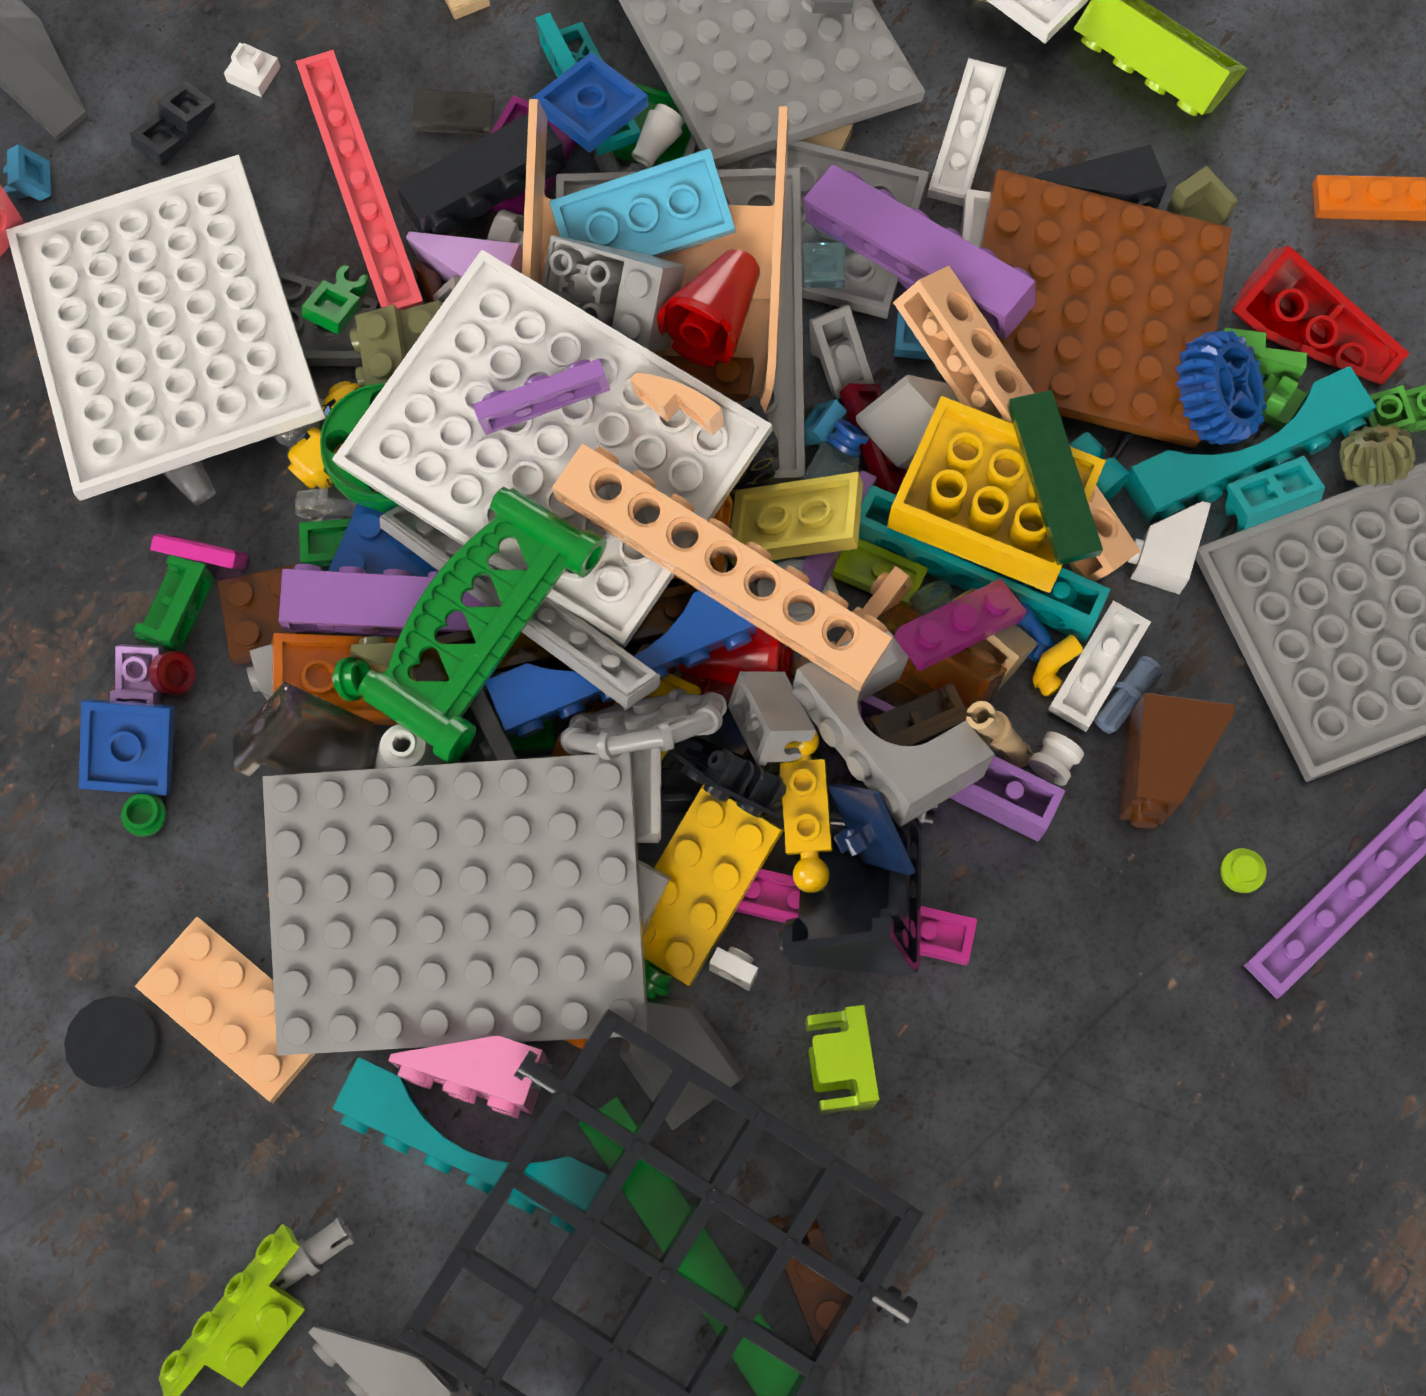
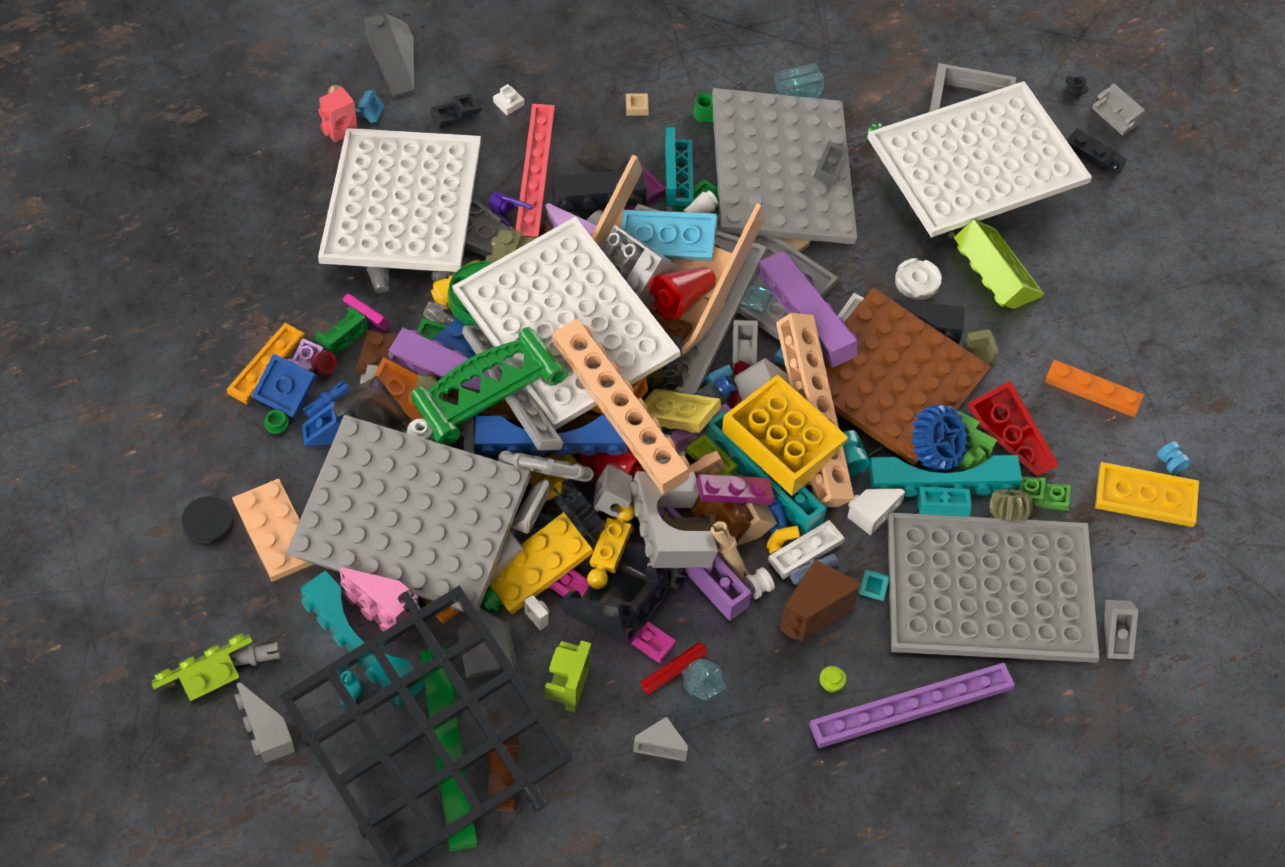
camera: 20 degrees right, 15 degrees down
green plate [302,265,368,335] -> none
green plate [332,657,372,702] -> none
medium lavender plate [472,358,610,435] -> none
blue plate [532,52,648,153] -> none
light nougat slope [630,373,724,436] -> none
dark blue piece [827,783,916,875] -> none
white tile [927,58,1006,206] -> none
dark green tile [1007,390,1103,565] -> none
none -> light orange tile [227,323,305,405]
none -> blue slope [302,401,357,446]
none -> blue pin [303,381,351,419]
none -> teal arm [340,671,363,711]
none -> dark purple plant [488,191,533,227]
none -> light grey slope [633,717,688,762]
none -> red axle [640,642,708,694]
none -> clear light blue brick [682,659,727,701]
none -> teal slope [859,569,890,601]
none -> white tile [895,258,942,300]

